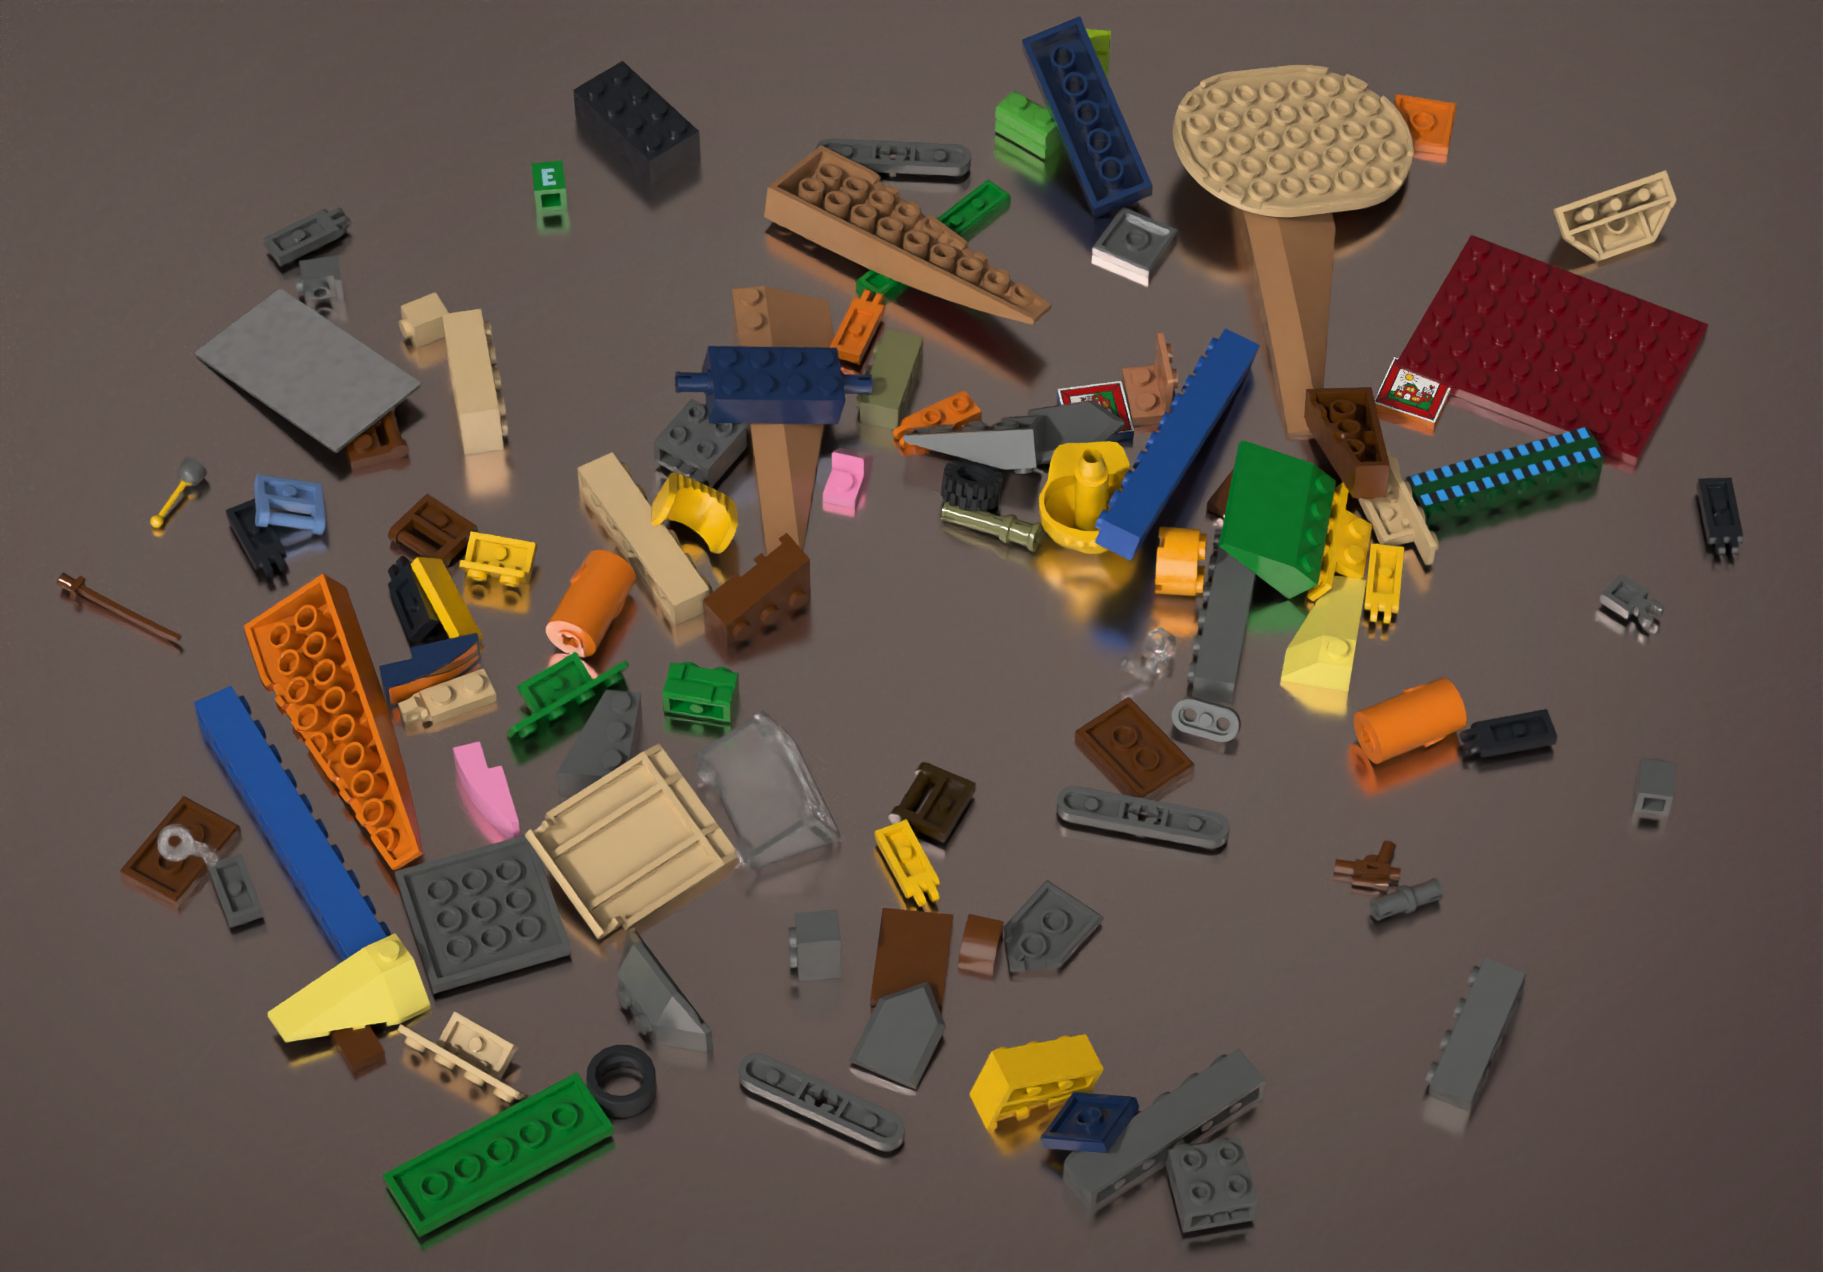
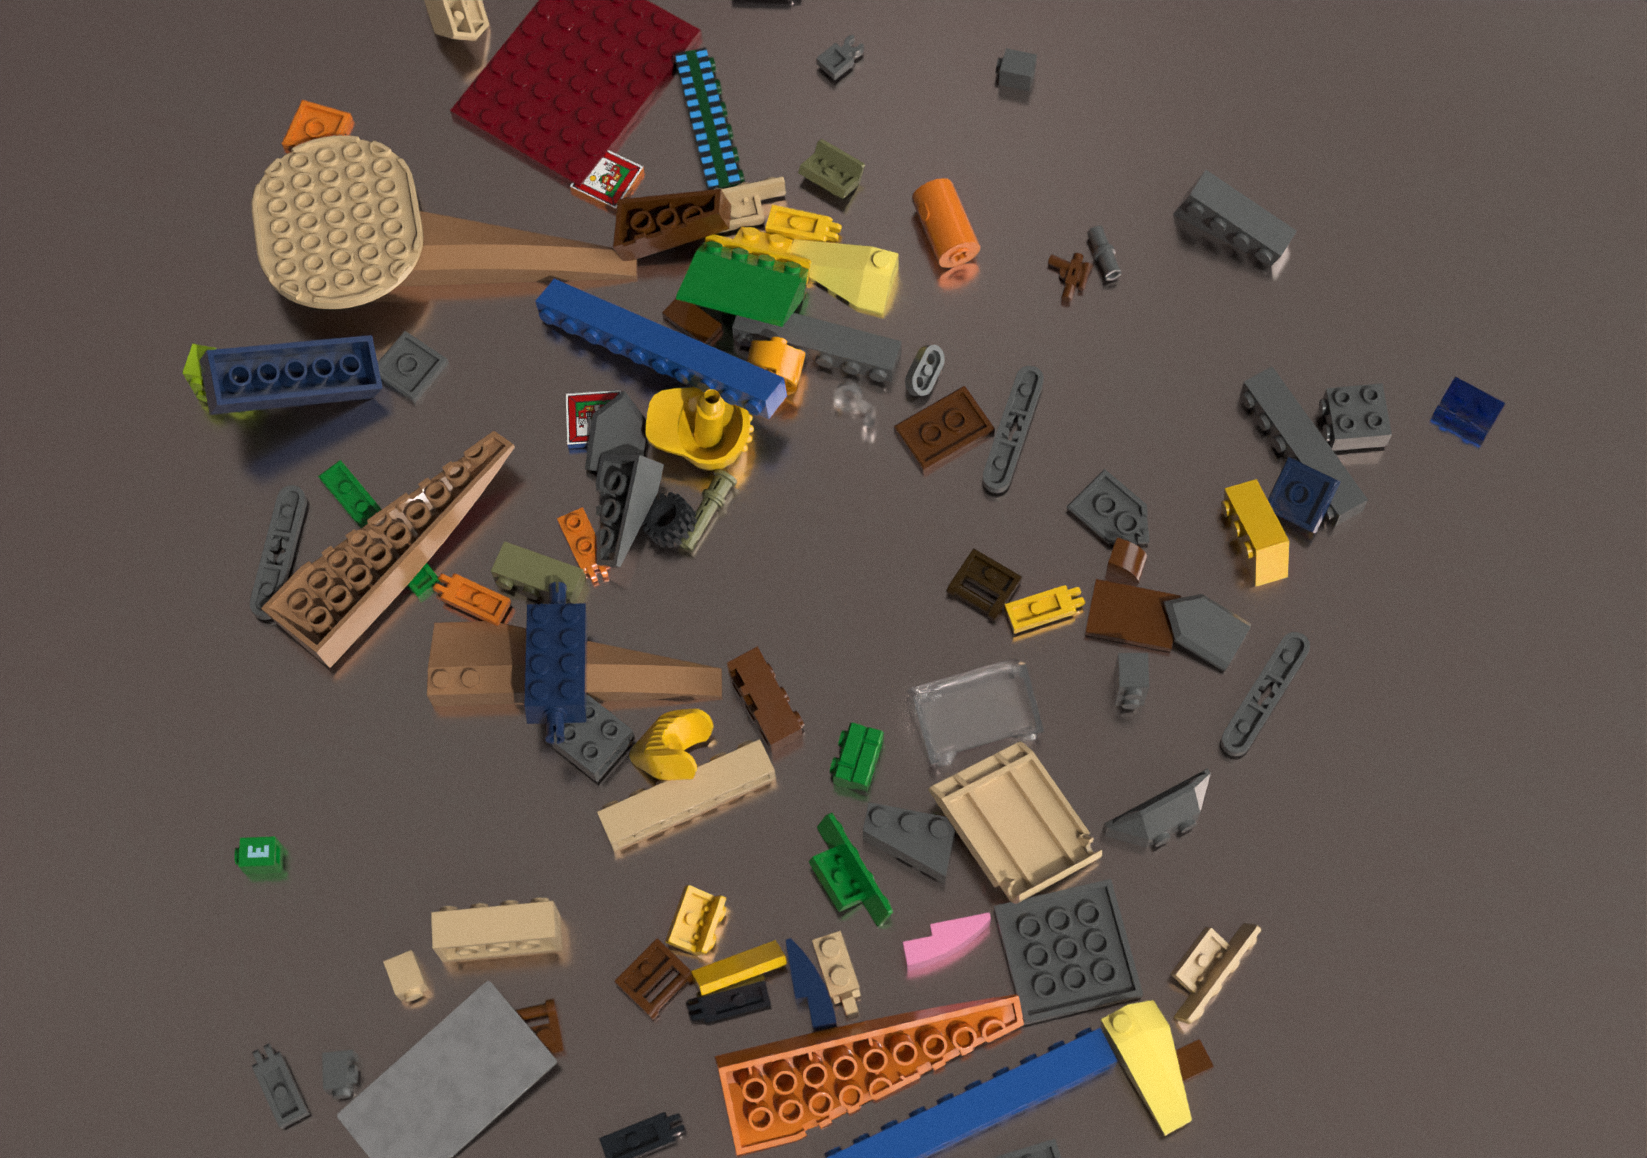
camera: 80 degrees left, 15 degrees up
medium blue plate [254,474,326,535] -> none
green plate [383,1072,614,1237] -> none
orange piece [546,549,636,658] -> none
black brick [573,61,701,186] -> none
black tyre [586,1045,657,1118] -> none
bright pink slope [823,448,873,509] -> none
bright green brick [995,91,1062,159] -> none
nougat bracket [1121,332,1178,426] -> none
black hinge [1459,709,1558,757] -> none
none -> olive bracket [798,139,865,199]

